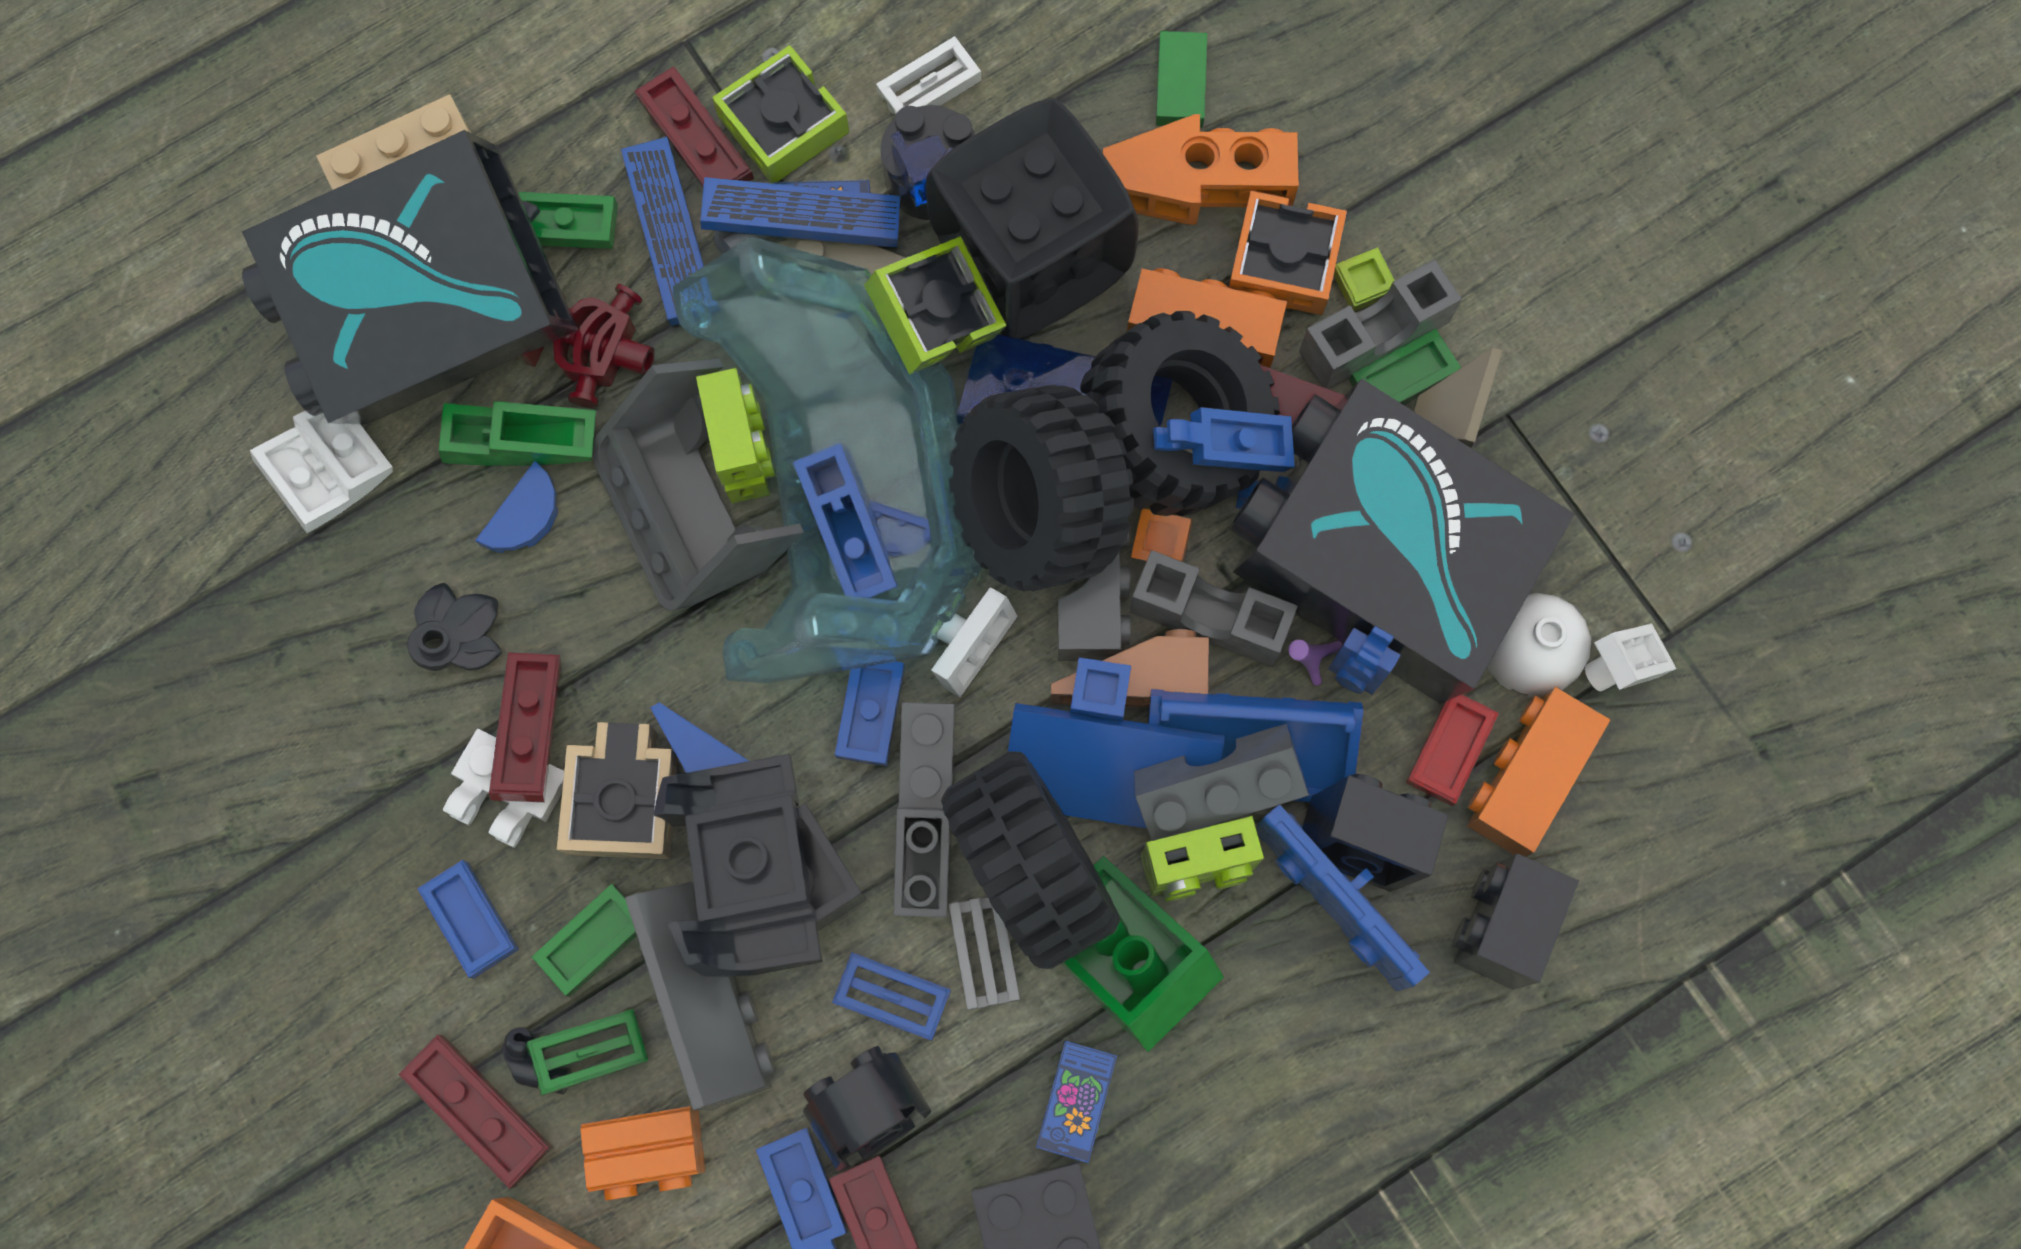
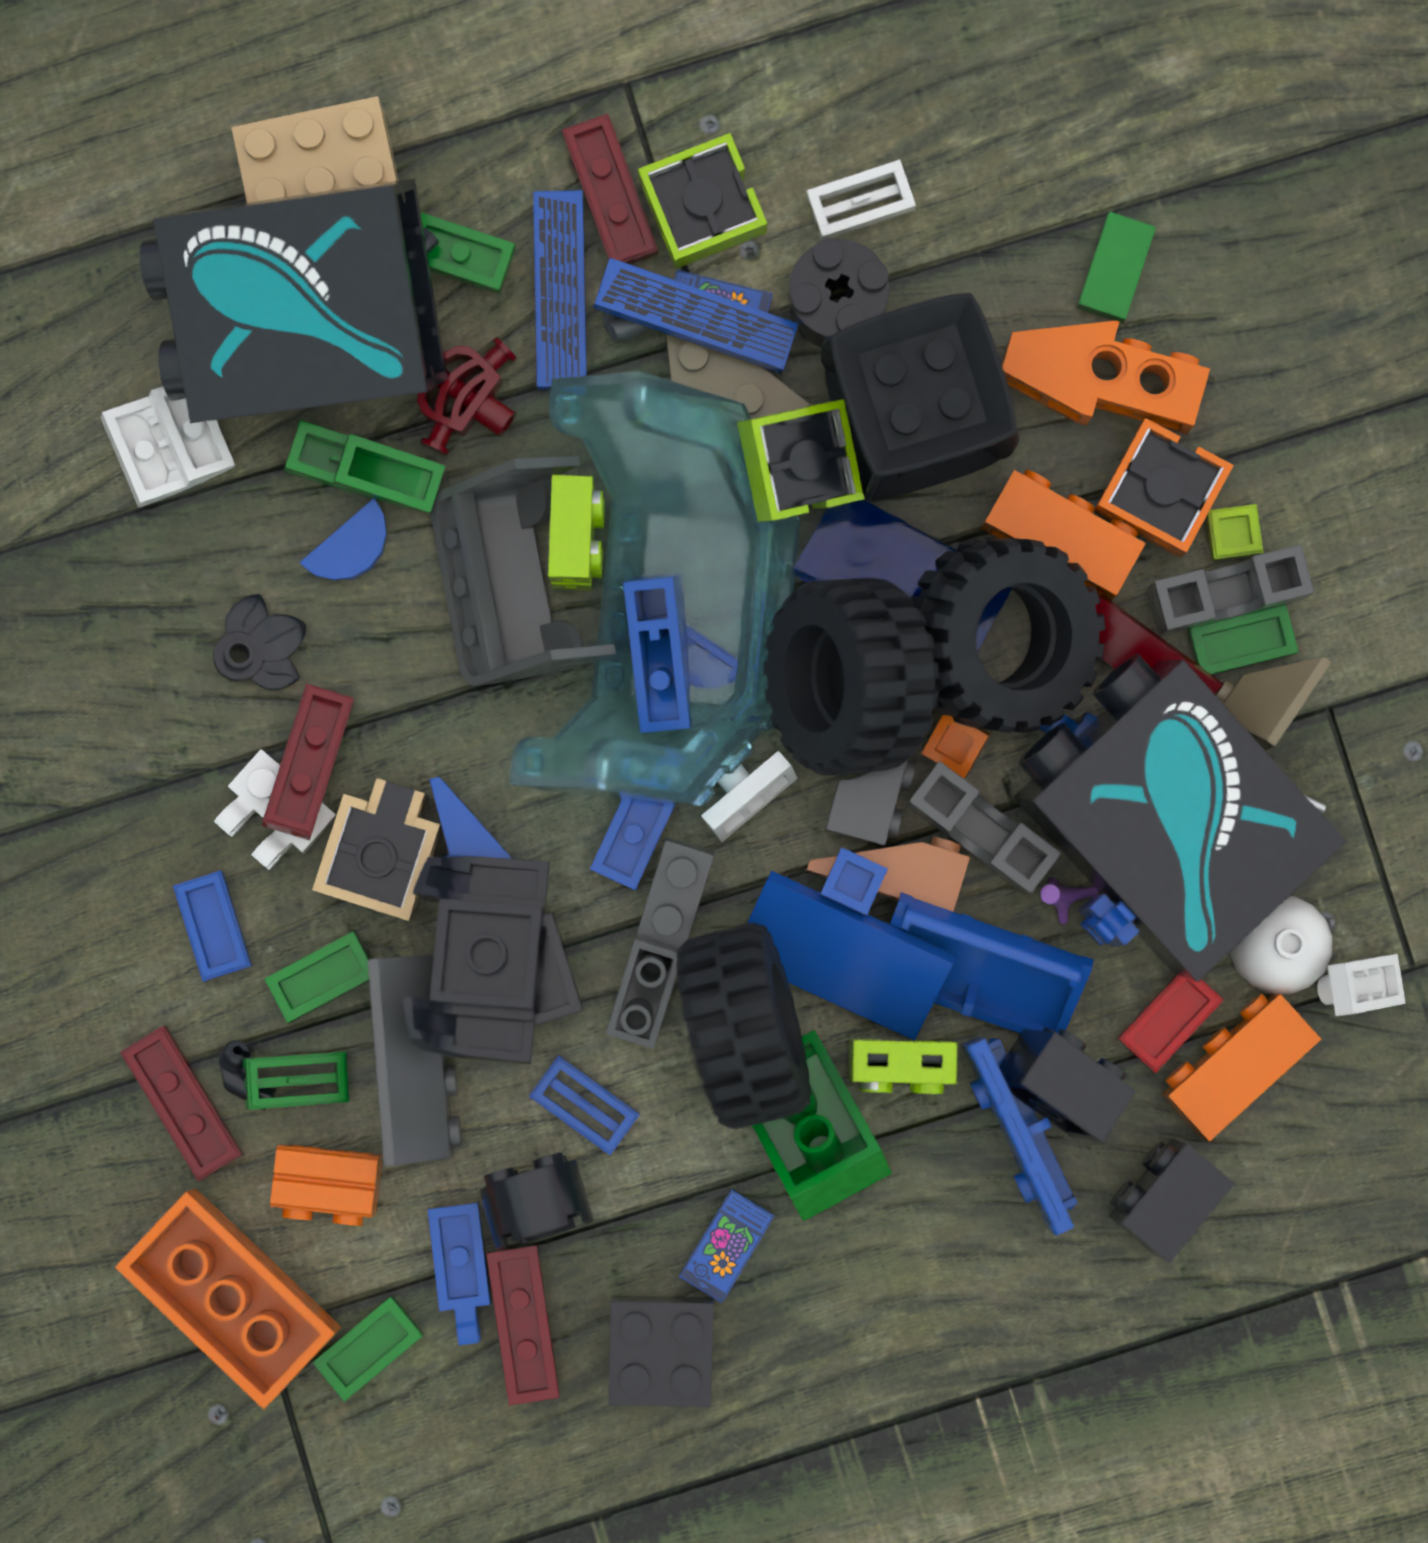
camera: 10 degrees right, 10 degrees up
clear blue panel [890,131,952,206] -> none
light grey tile [949,898,1020,1010] -> none
dark grey arch [1134,723,1309,841] -> none
blue plate [1153,407,1295,472] -> none

